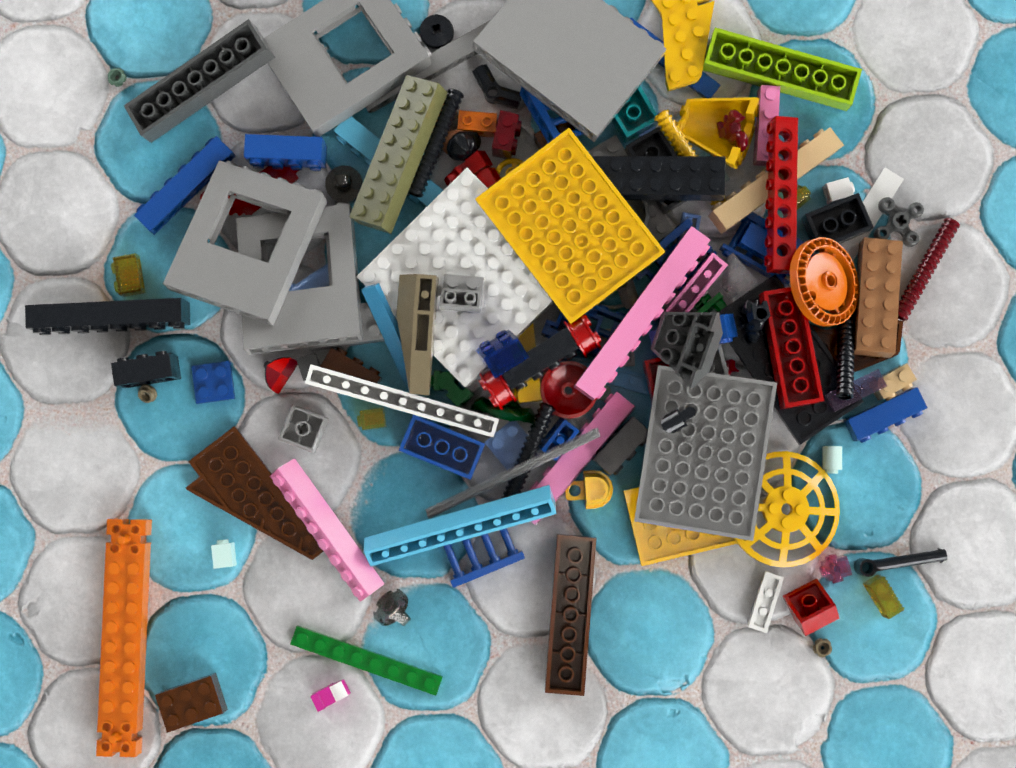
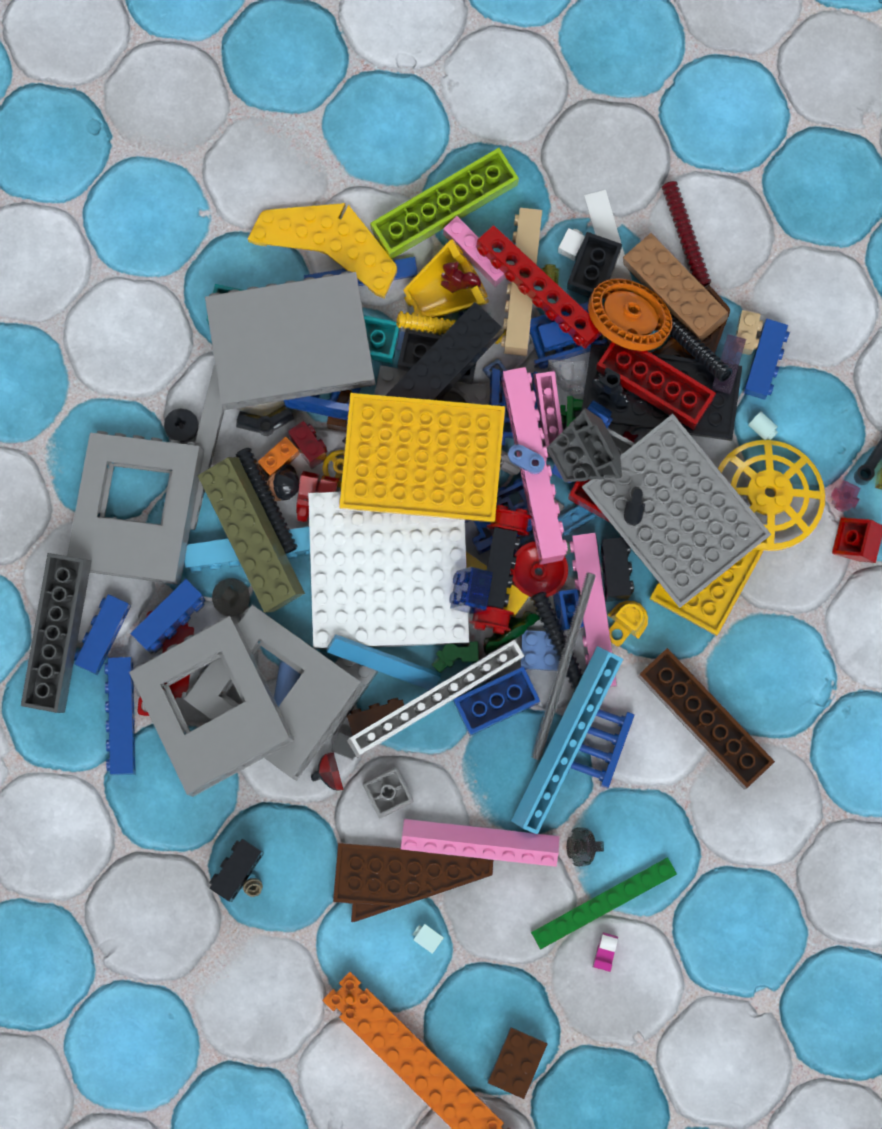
camera: 50 degrees left, 5 degrees down
black brick [25,298,190,335] -> none
clear yellow brick [111,253,146,297] -> none
blue plate [191,361,235,404] -> none
clear yellow brick [357,408,387,431] -> none
dark tan wedge [396,274,439,395] -> none
light grey brick [439,274,484,313] -> none
white plate [747,571,784,633] -> none
dark grey gear [873,197,924,247] -> none
none -> blue brick [74,594,131,675]
none -> medium blue plate [508,444,545,474]

